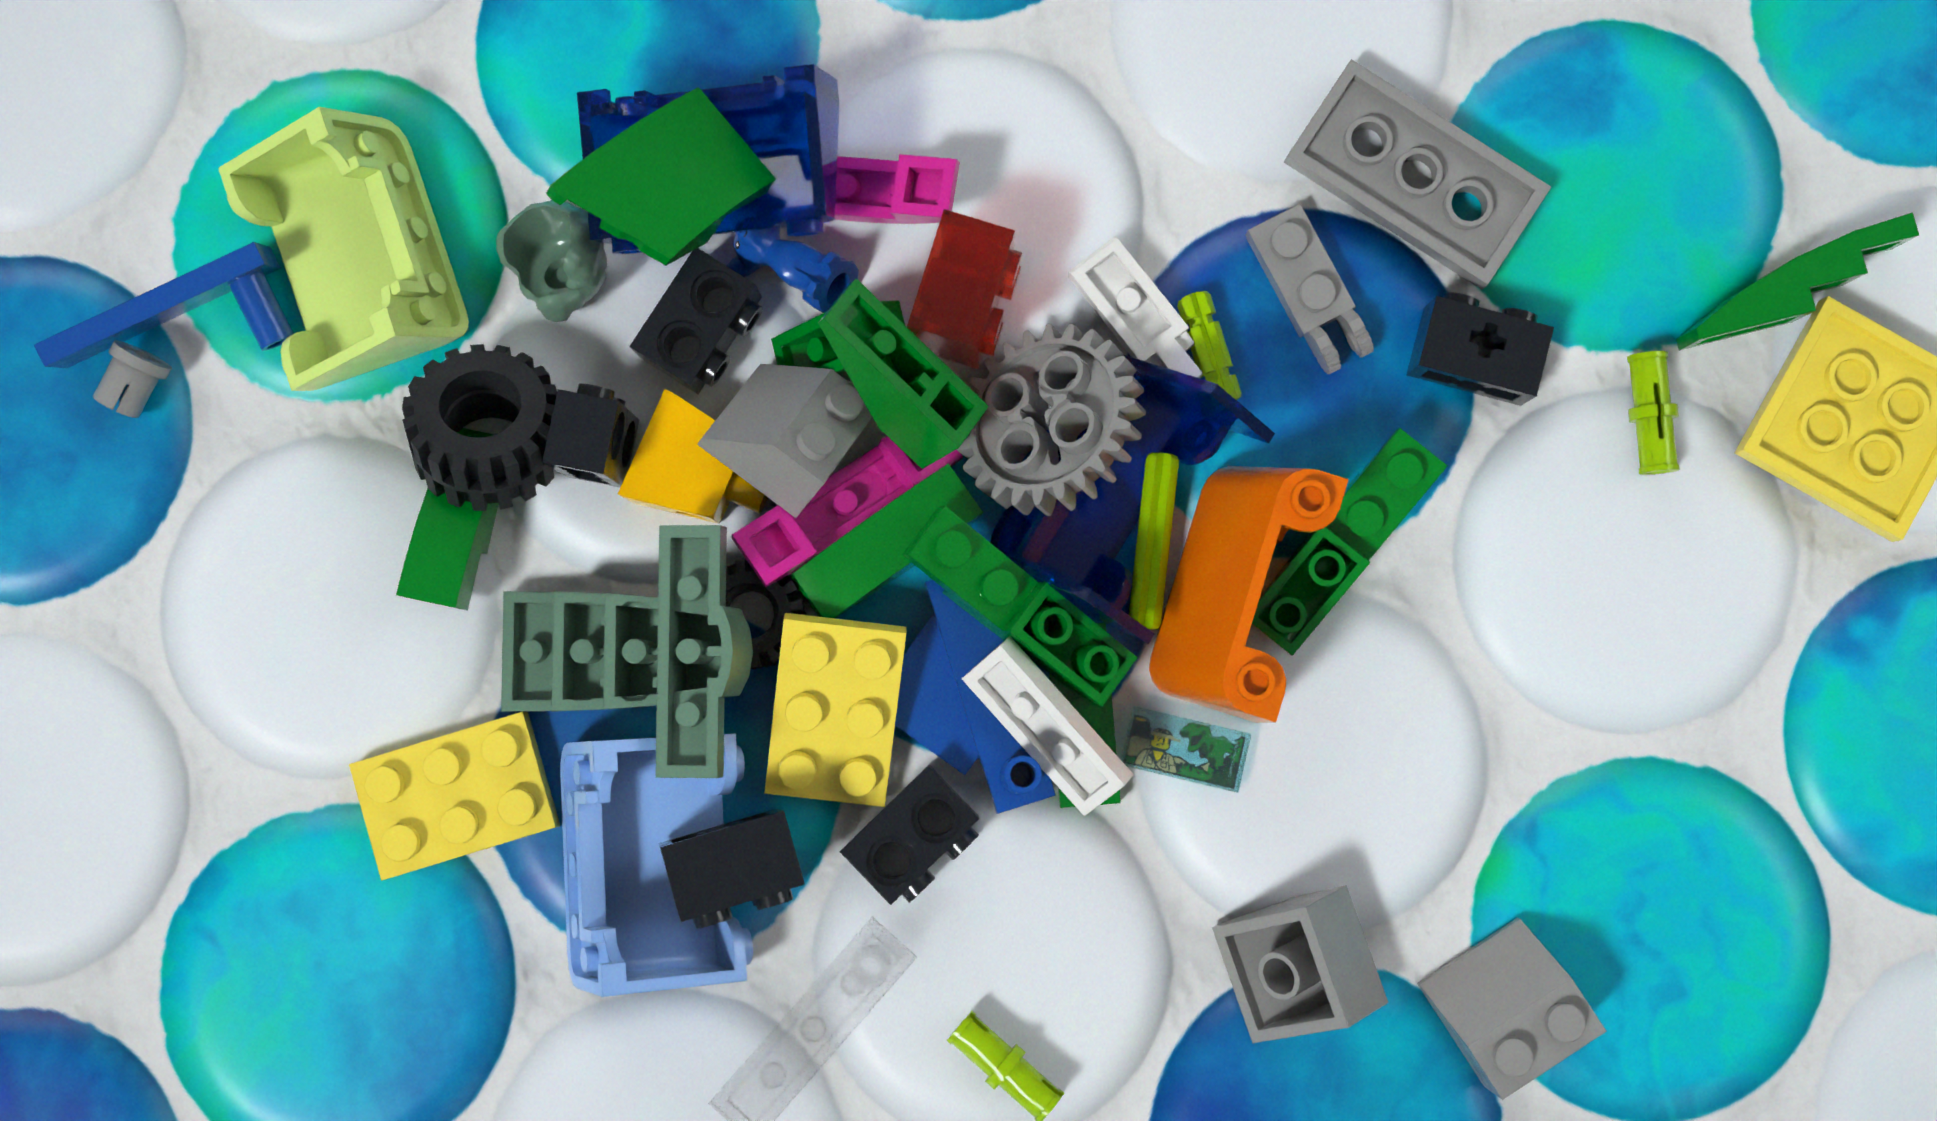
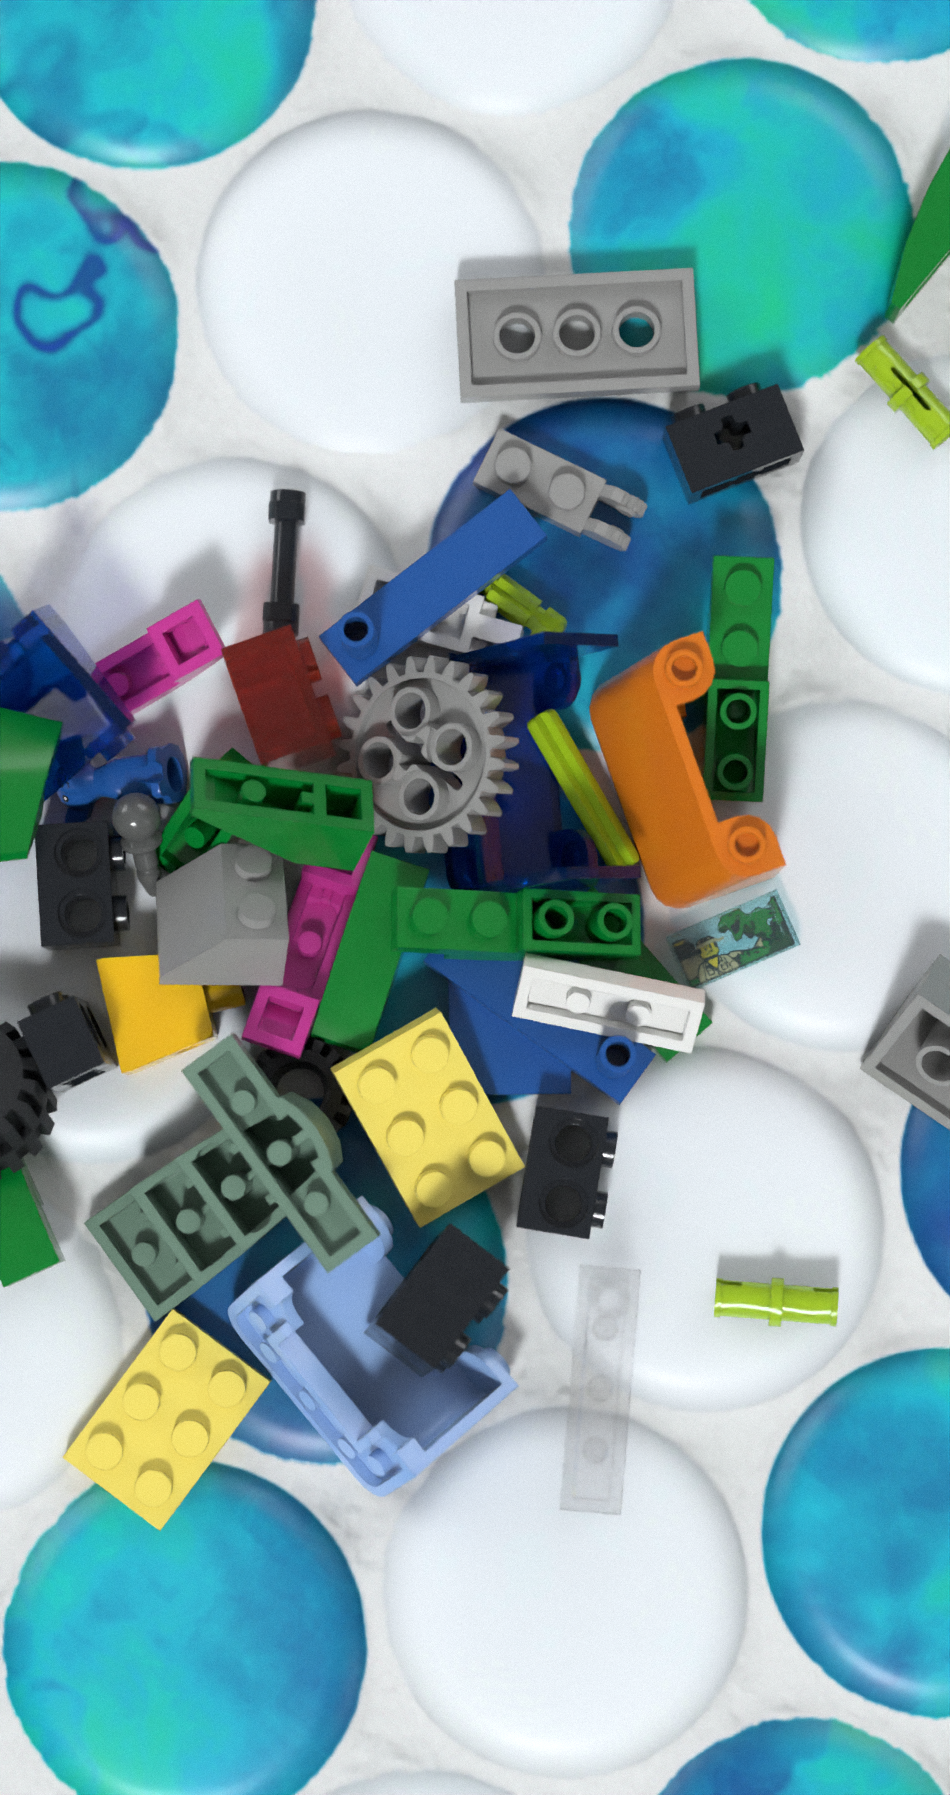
camera: 40 degrees left, 0 degrees up
none -> dark grey bar [112,792,163,897]
none -> black bar [262,489,306,638]
none -> blue piece [318,489,547,687]

